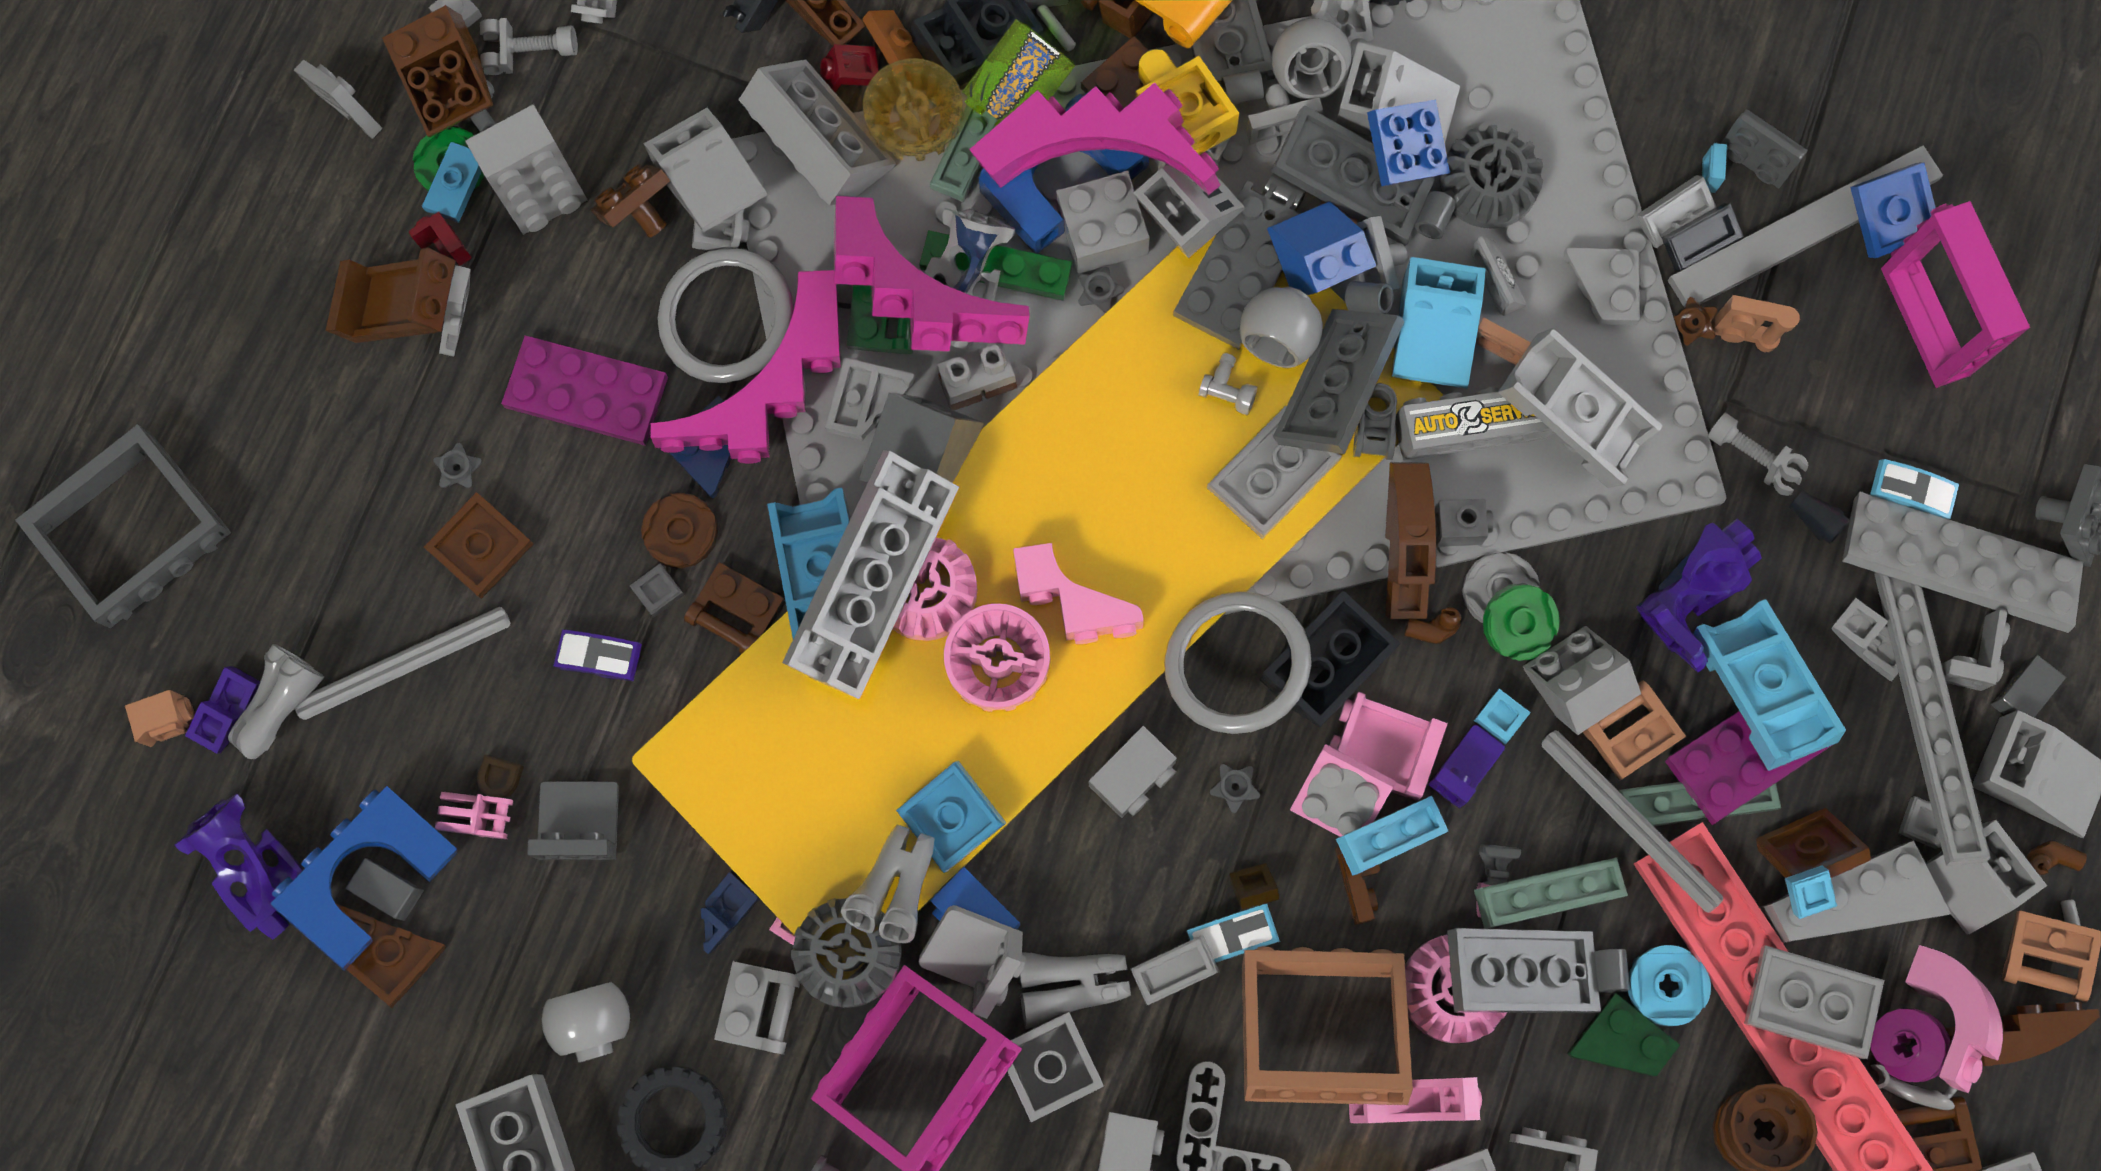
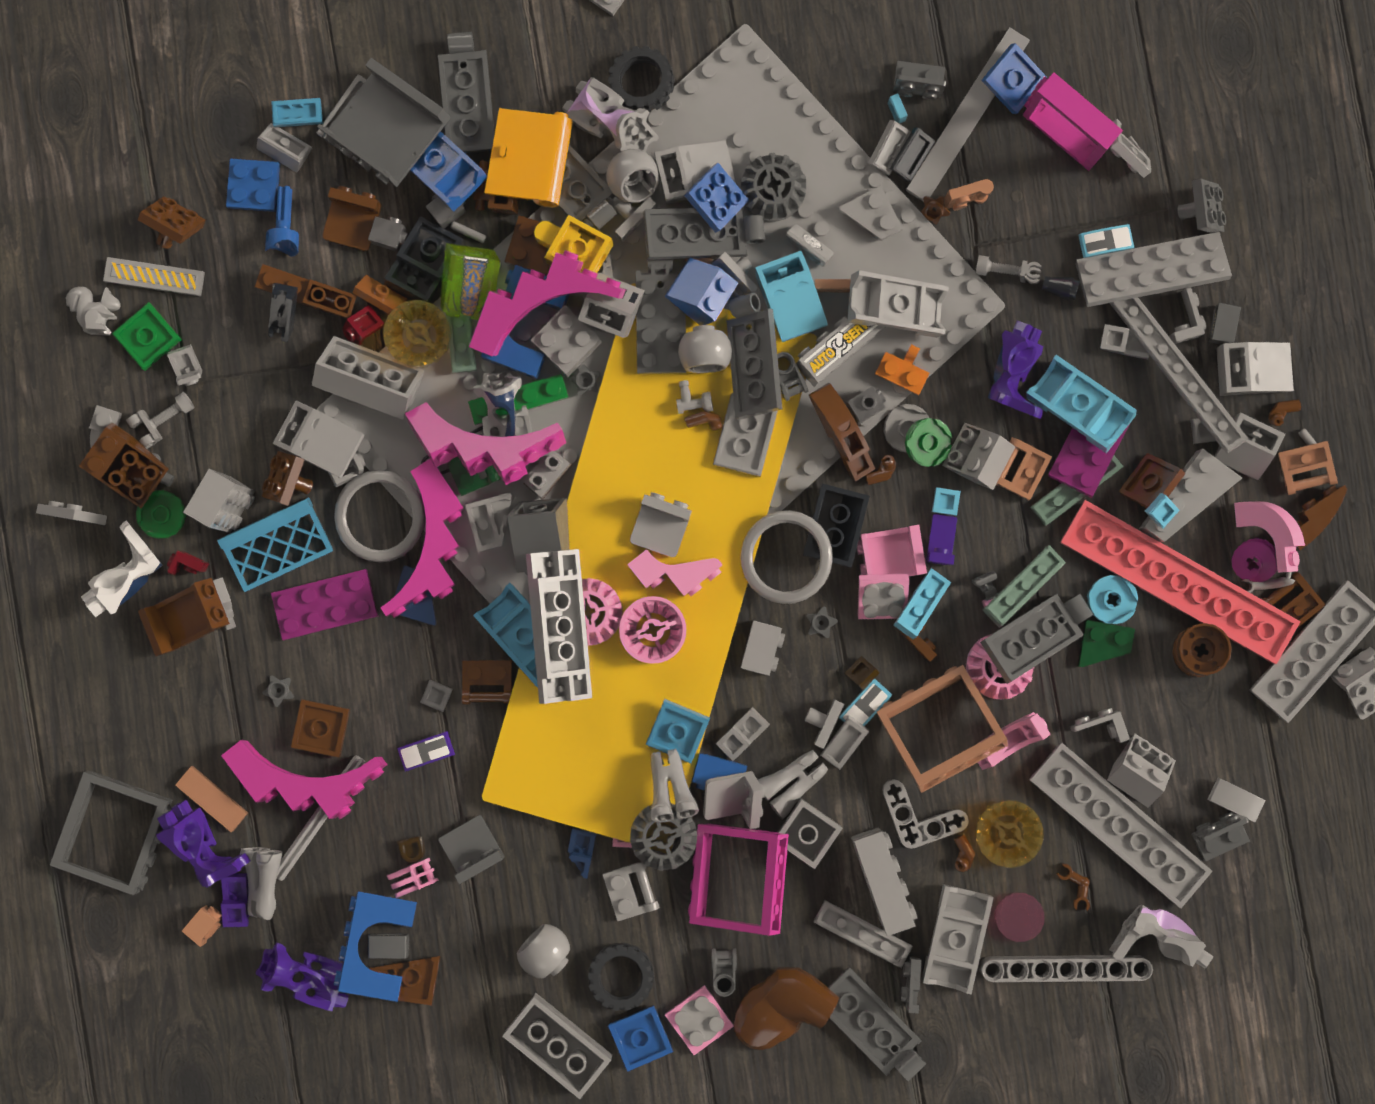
camera: 30 degrees left, 10 degrees up
dark azure plate [422,142,482,223] -> none
reddish brown tile [641,493,718,569] -> none
light grey axle [1542,730,1723,913] -> none
light grey tile [1744,945,1884,1059] -> none
none -> white hips [81,520,163,617]
none -> dark purple hips [156,800,251,888]
none -> nougat tile [176,766,248,832]
none -> dark azure fence [217,497,333,592]
none -> dark pink arch [221,740,387,819]
none -> light grey bracket [630,492,692,557]
none -> reddish brown arm [685,411,723,431]
none -> light grey slope [716,707,770,761]
none -> light grey tile [805,700,844,749]
none -> orange plate [875,344,930,396]
none -> light grey wing [1110,119,1151,178]

